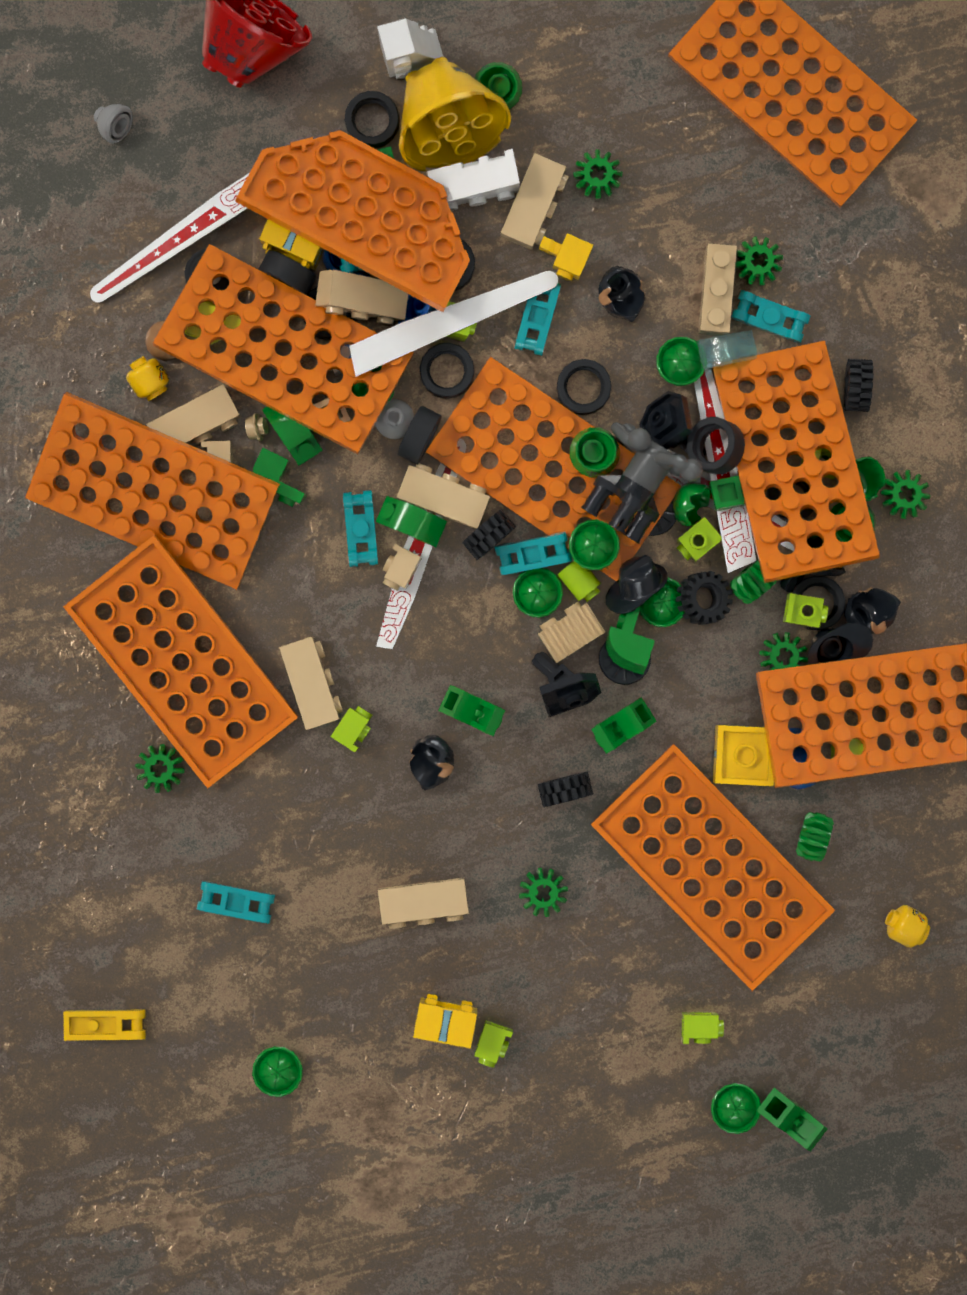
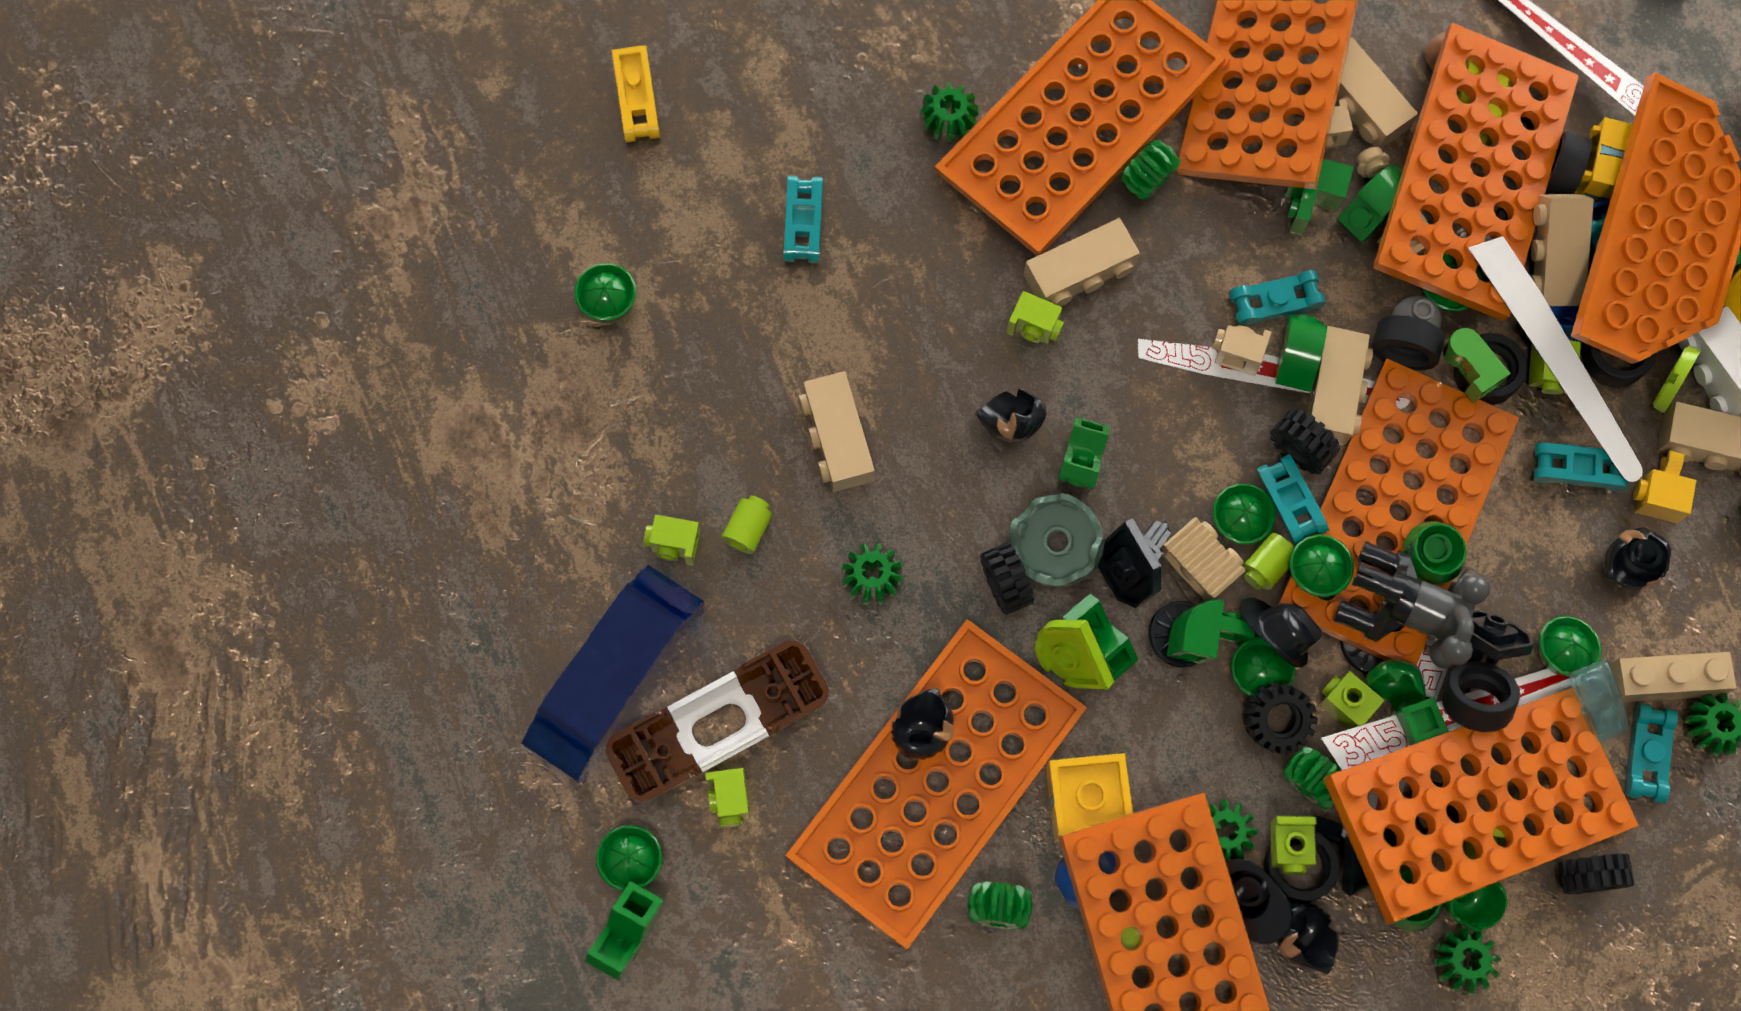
camera: 75 degrees right, 15 degrees down
yellow head [126,356,169,401] -> none
yellow container [413,994,477,1049] -> none
black tyre [556,359,612,415] -> none
none -> clear blue windscreen [521,565,705,784]
none -> reddish brown piece [606,641,829,802]
none -> lime brick [721,495,773,554]
none -> black hair [891,688,954,760]
none -> sand green plate [1009,493,1105,588]
none -> lime tile [1034,620,1115,690]
none -> green gear [1121,140,1181,200]
none -> bright green leg [1443,328,1511,403]
none -> lime tile [1652,345,1701,414]

